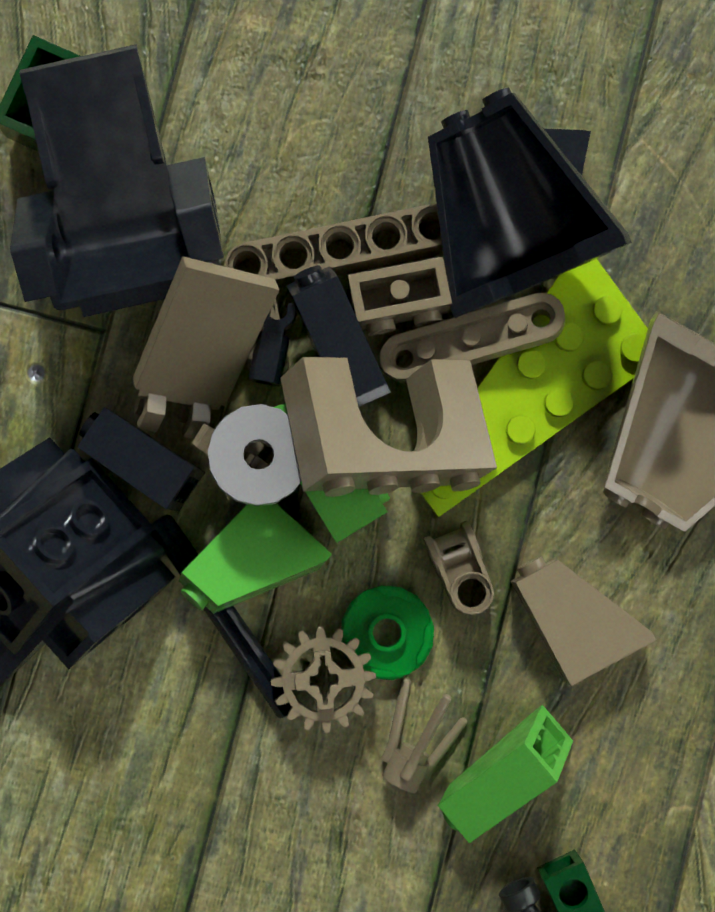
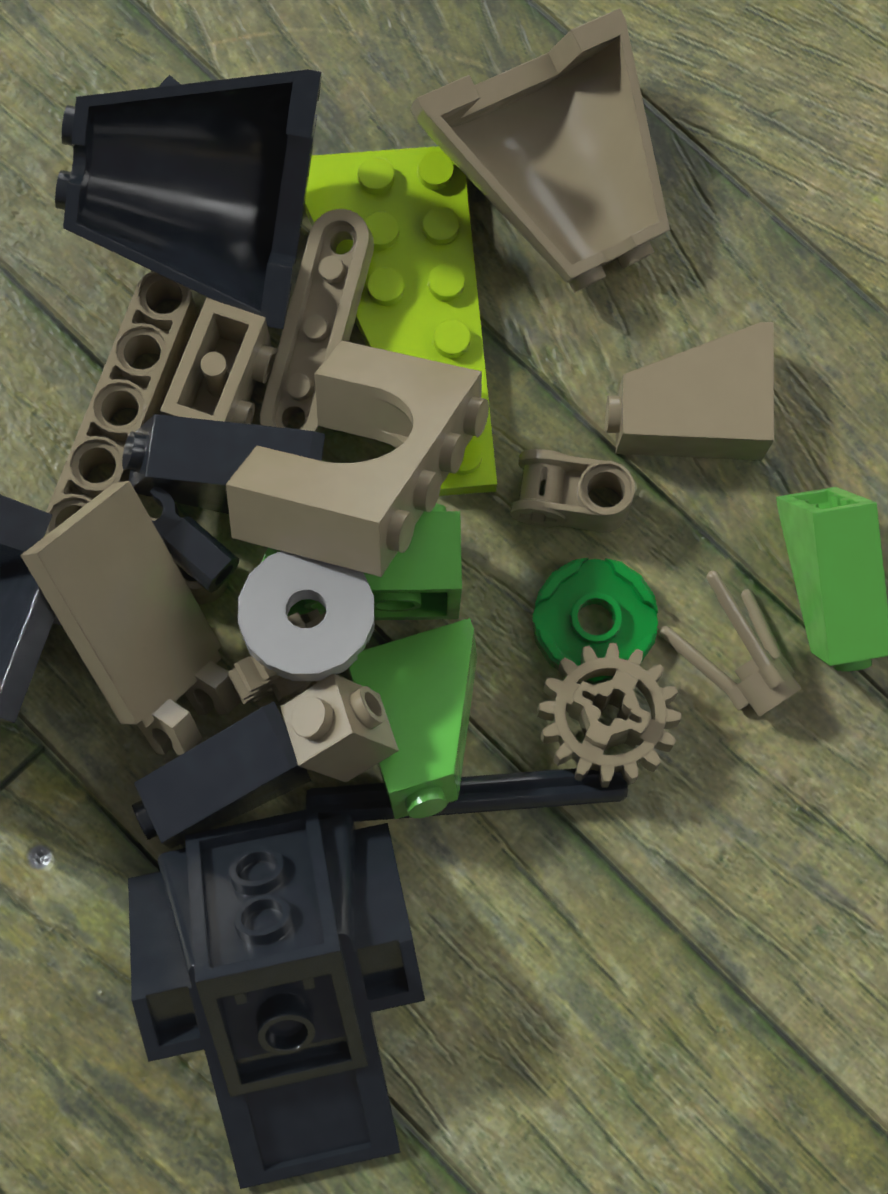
camera: 60 degrees left, 10 degrees down
none -> dark tan brick [280,674,399,782]

